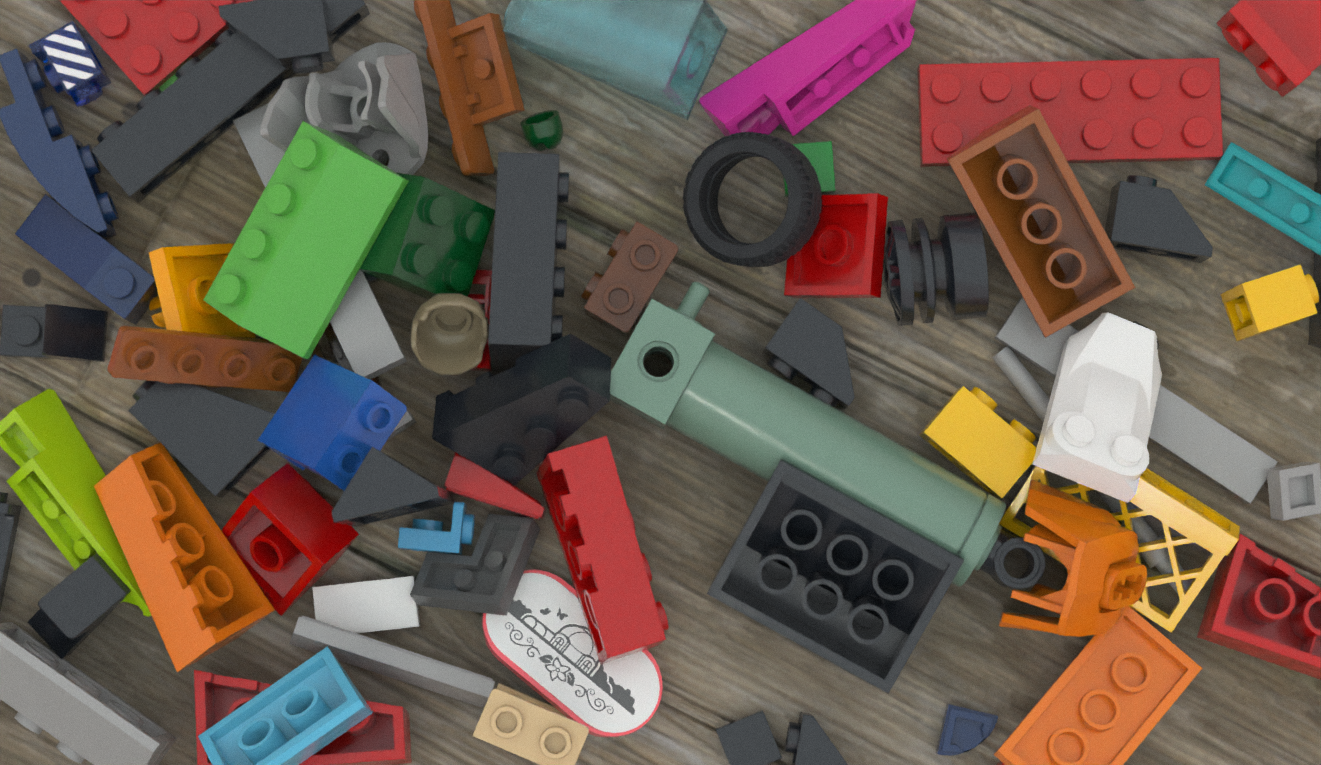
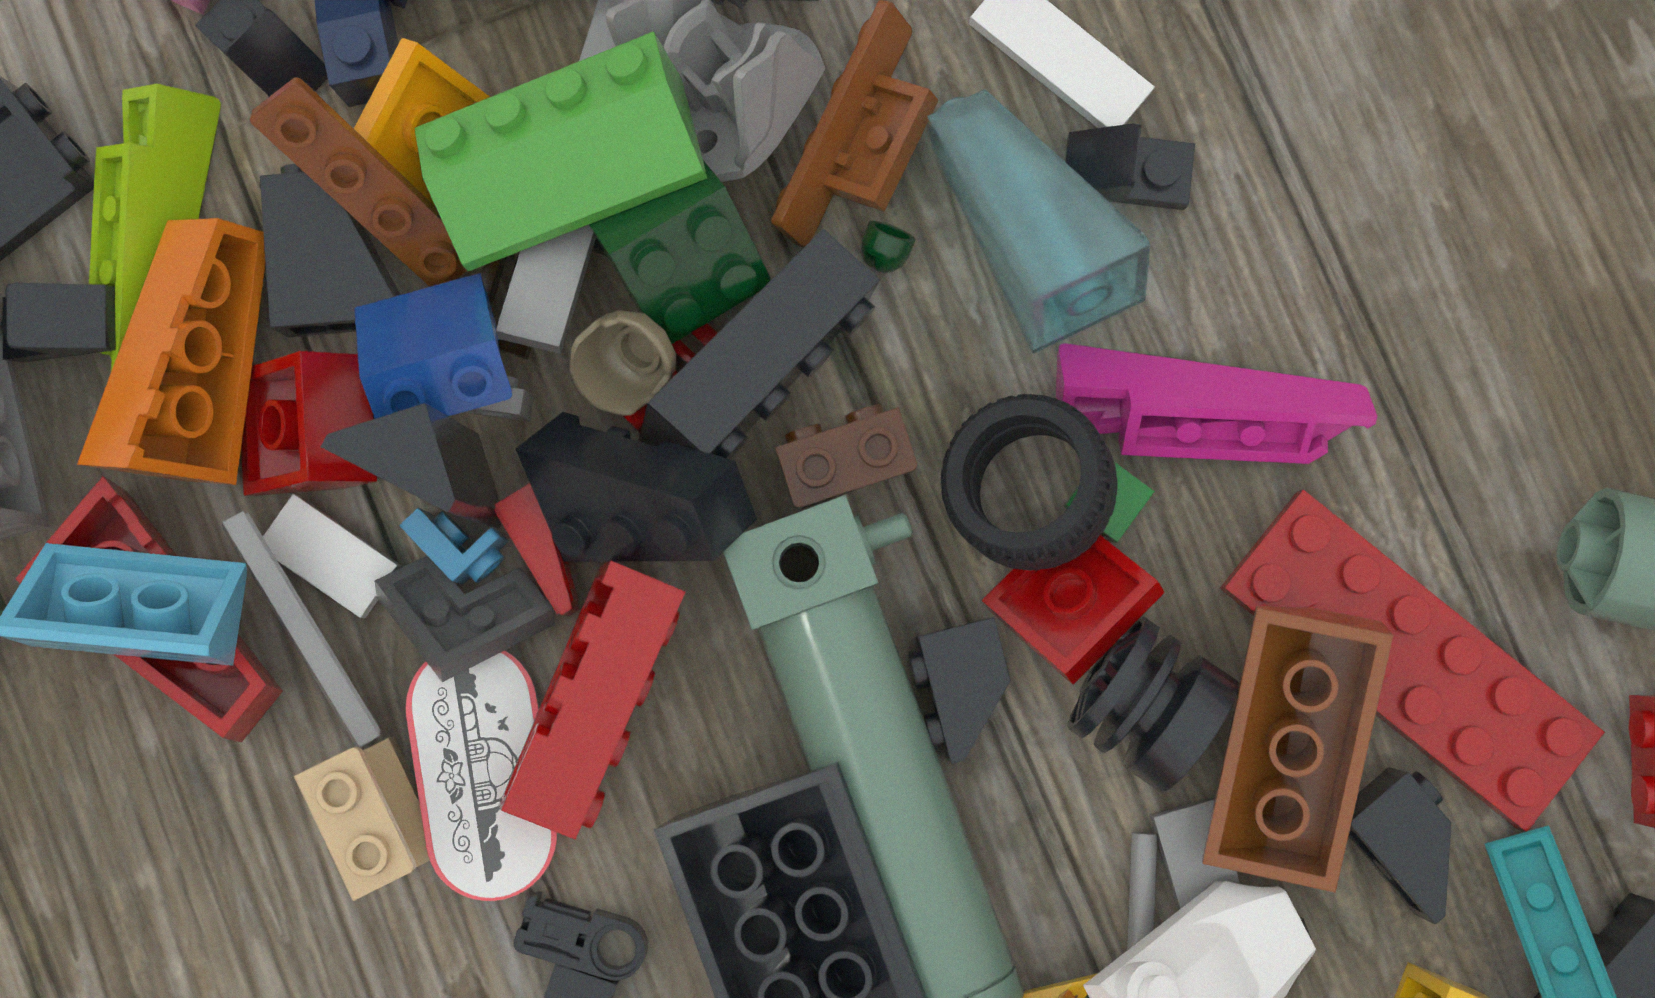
camera: 45 degrees right, 0 degrees up
yellow brick [919,386,1037,499] -> none
none -> black piece [513,891,648,980]

